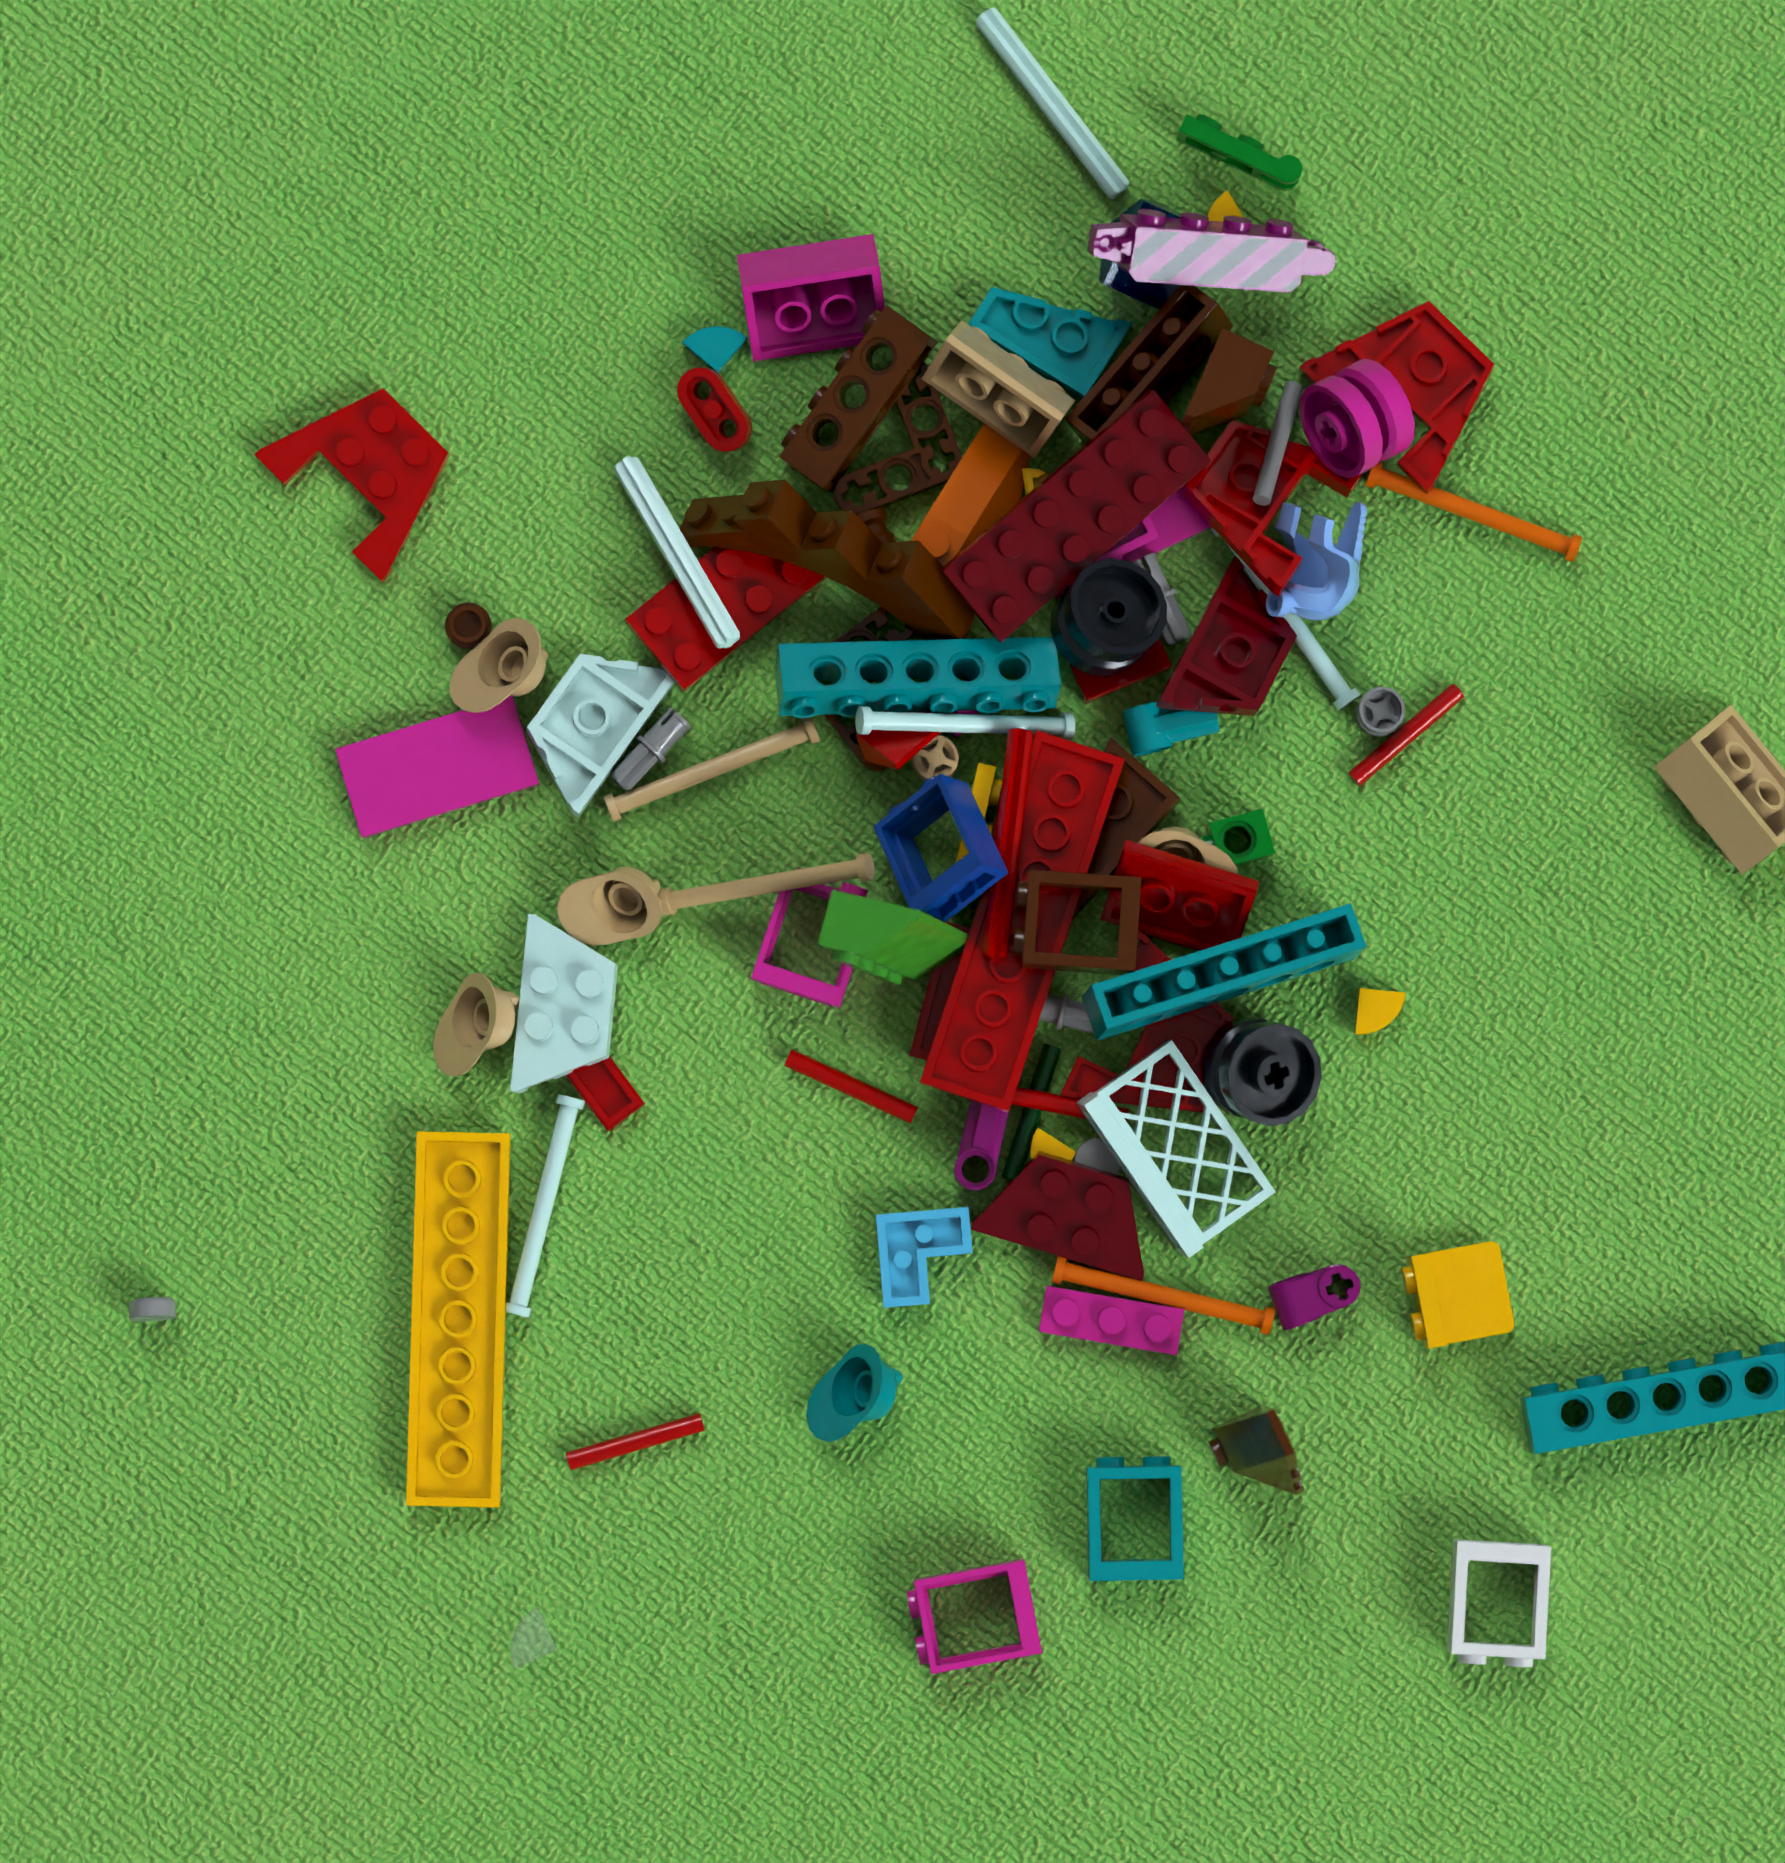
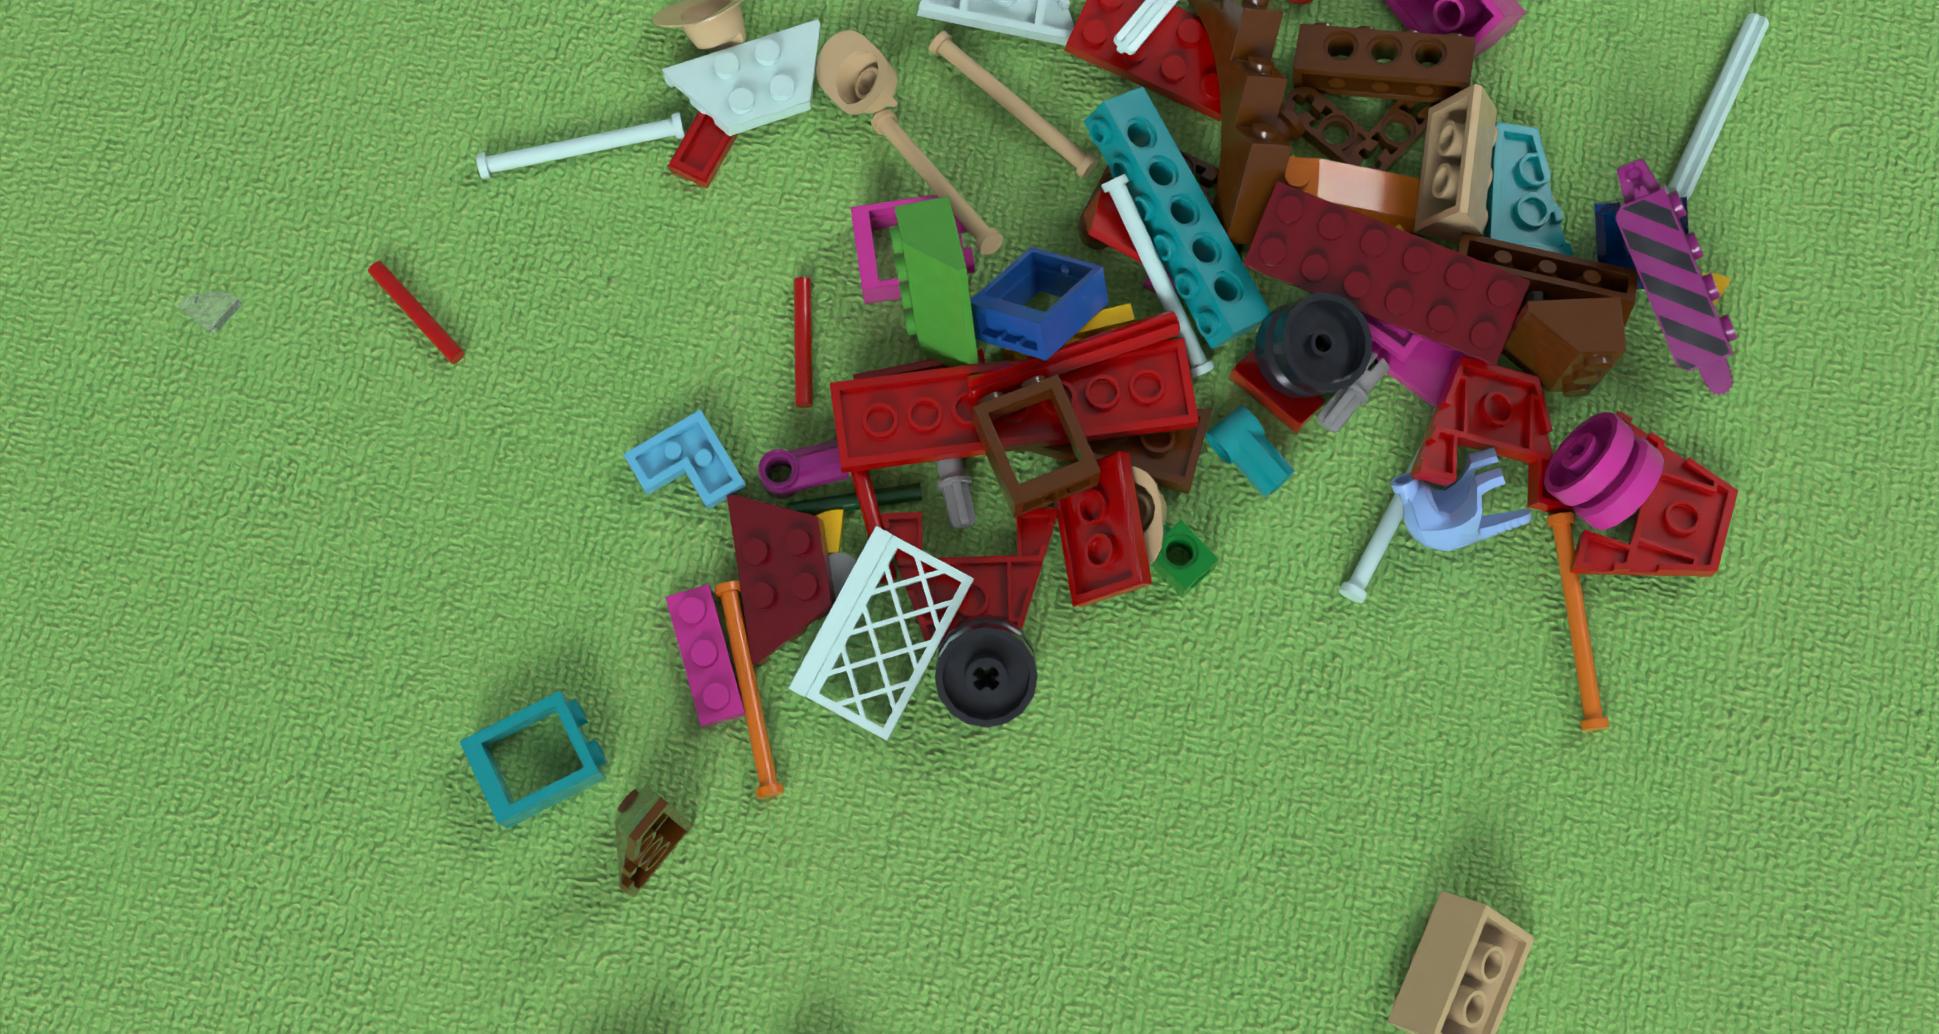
camera: 70 degrees right, 10 degrees down
yellow plate [406,1131,511,1508] -> none
light grey axle [611,707,691,790] -> none
teal piece [806,1343,903,1442] -> none
dark pink window [906,1558,1042,1674] -> none
tan wheel [912,735,959,781] -> none
teal brick [1081,903,1367,1041] -> none
dark red wing [1156,556,1297,716] -> none
green plate [1176,114,1303,191] -> none
light grey bar [1252,381,1303,506] -> none
magenta piece [1267,1264,1361,1331] -> none
red bar [1348,683,1464,787] -> none
yellow tile [1354,988,1406,1035] -> none
light grey wheel [1355,687,1405,737] -> none
yellow bracket [1401,1241,1514,1349] -> none

